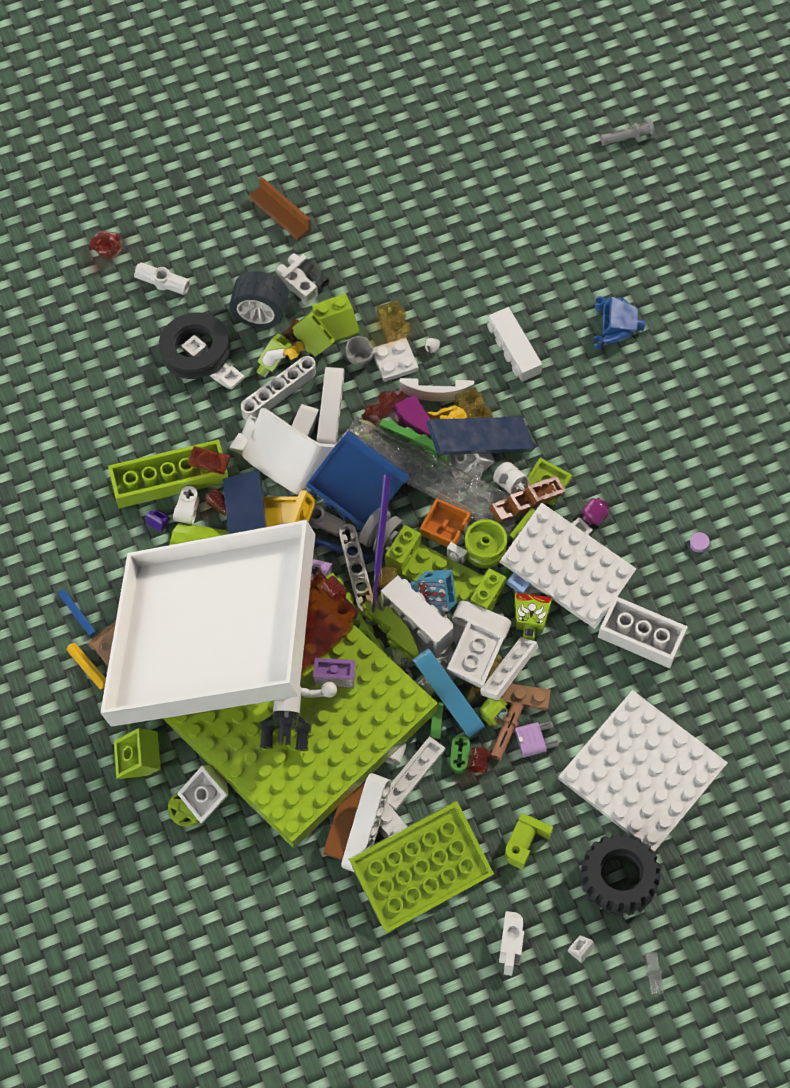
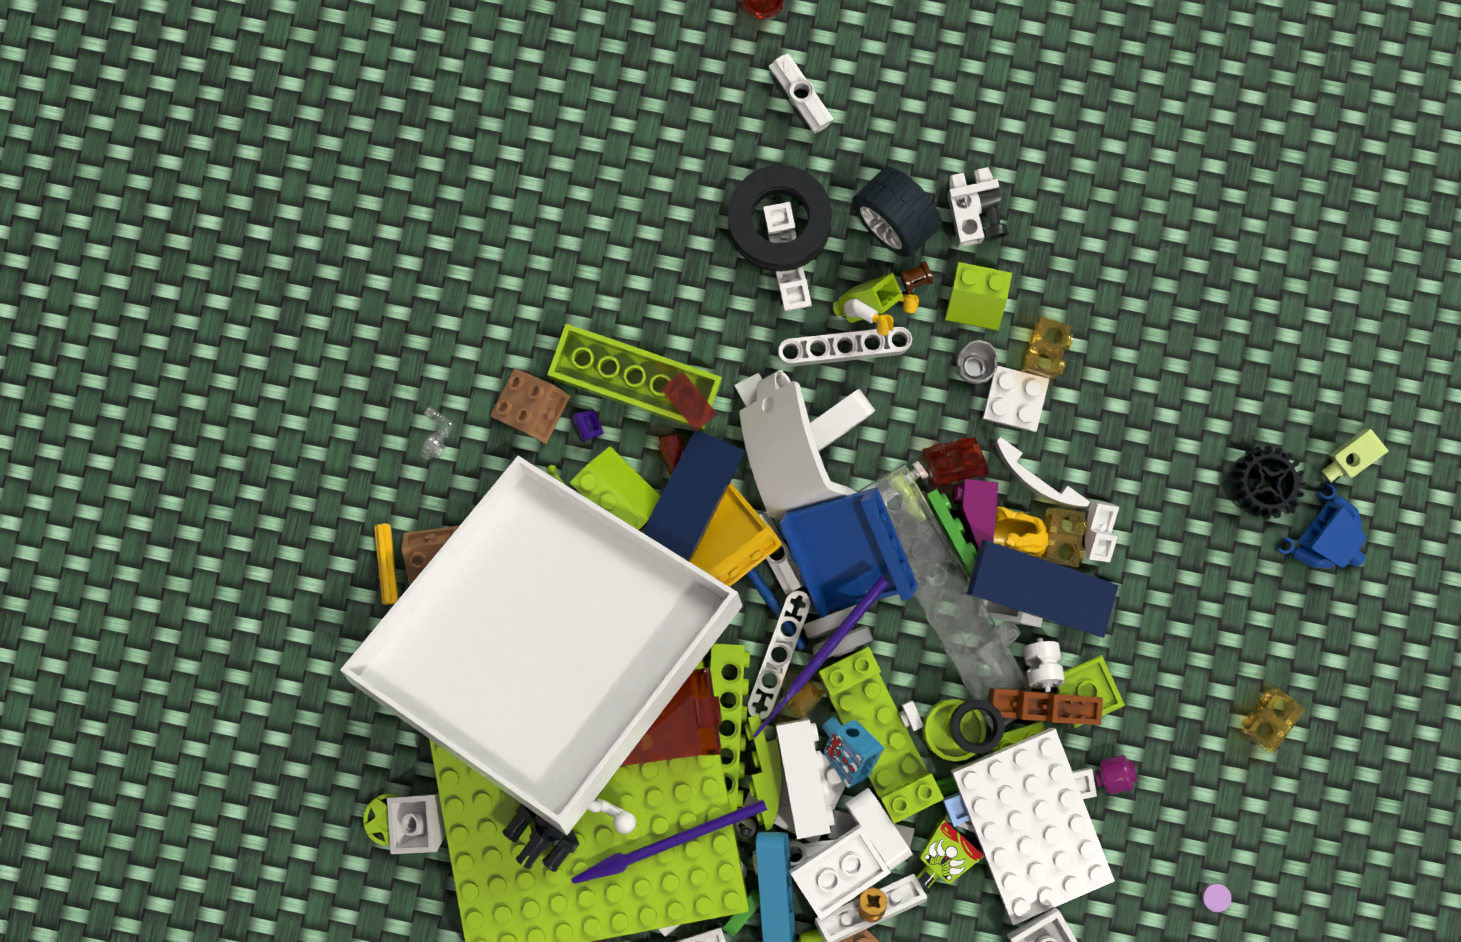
camera: 35 degrees right, 20 degrees up
blue bar [58,589,96,637] -> none
lime slope [114,728,161,779] -> none
white piece [173,486,199,525] -> none
dark orange panel [249,177,311,241] -> none
lime brick [292,311,335,357] -> none
lavender piece [311,559,332,581] -> none
medium lavender panel [313,658,356,688] -> none
white beam [317,367,344,445] -> none
orange piece [420,498,471,547] -> none
white hinge [425,338,440,353] -> none
white brick [487,307,542,382] -> none
none -> clear plate [419,406,454,460]
none -> medium nougat bracket [491,369,571,444]
none -> dark purple piece [571,800,767,884]
none -> pearl gold wheel [857,888,888,923]
none -> black tyre [949,699,1005,754]
none -> white slope [1085,501,1119,562]
none -> black gear [1229,445,1306,520]
none -> clear yellow brick [1240,688,1306,754]
none -> yellowish green torso [1321,429,1388,484]

